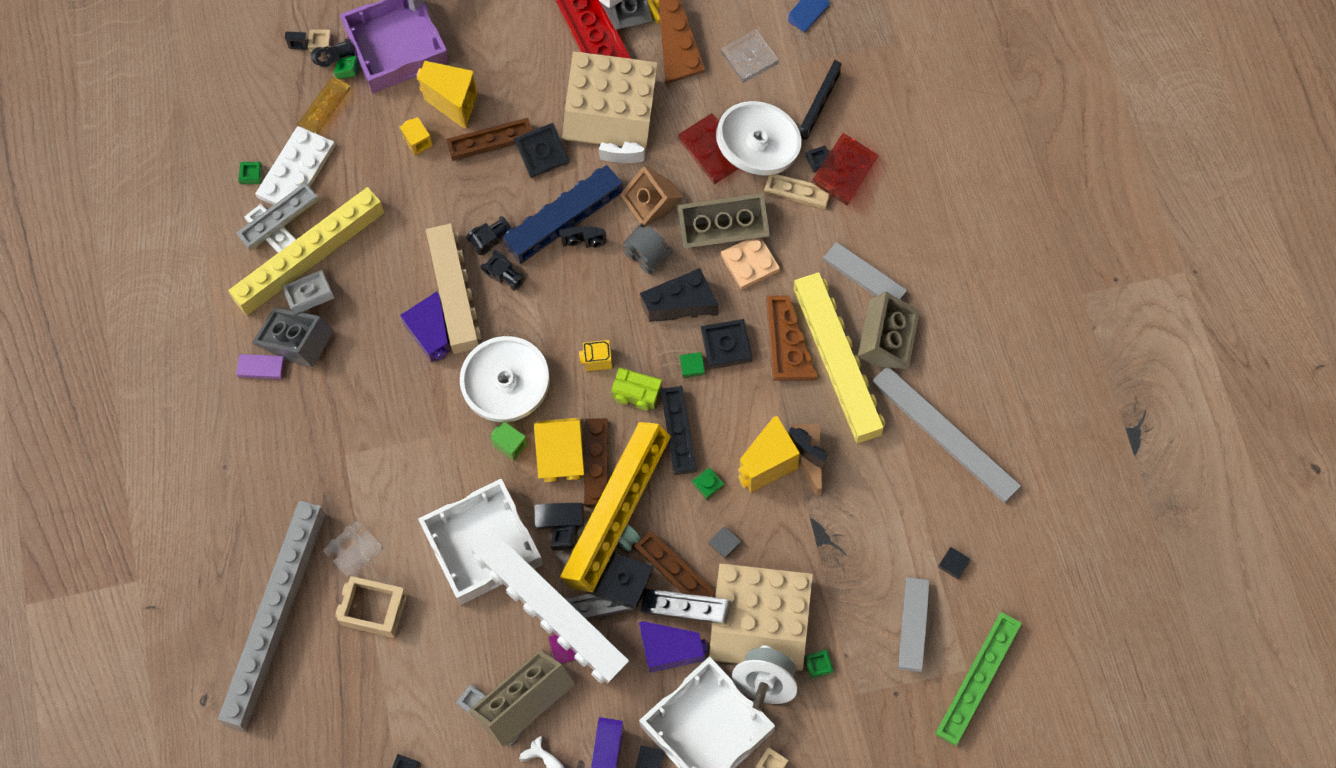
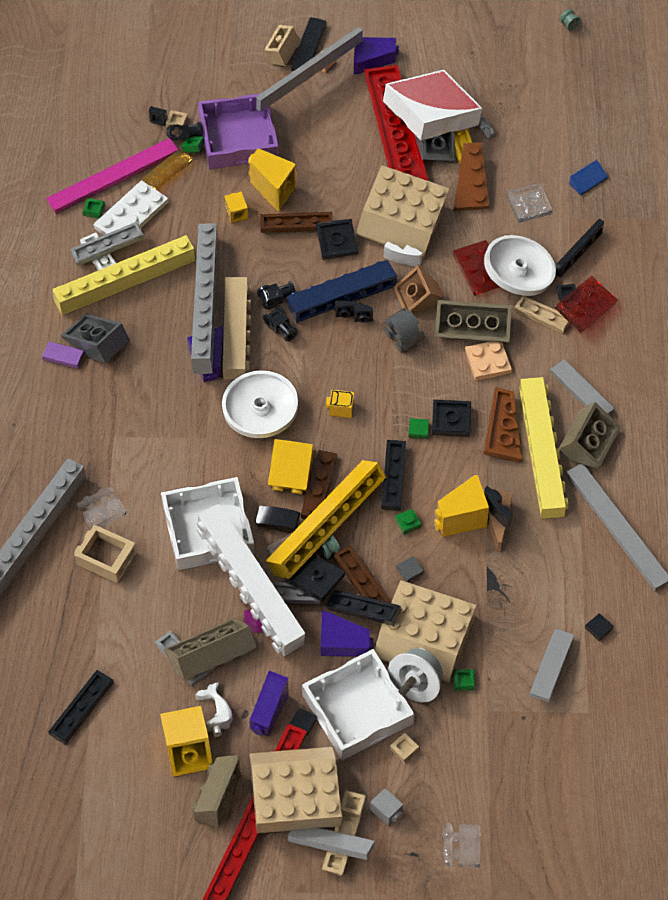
camera: 10 degrees right, 10 degrees down
light grey tile [282,270,334,315] -> none
bright green brick [490,421,527,461] -> none
black tile [550,525,578,551] -> none
lime brick [611,367,663,411] -> none
black wedge [640,268,718,322] -> none
bright green plate [935,612,1022,747] -> none
none -> dark pink tile [46,138,179,214]
none -> light grey brick [191,223,219,374]

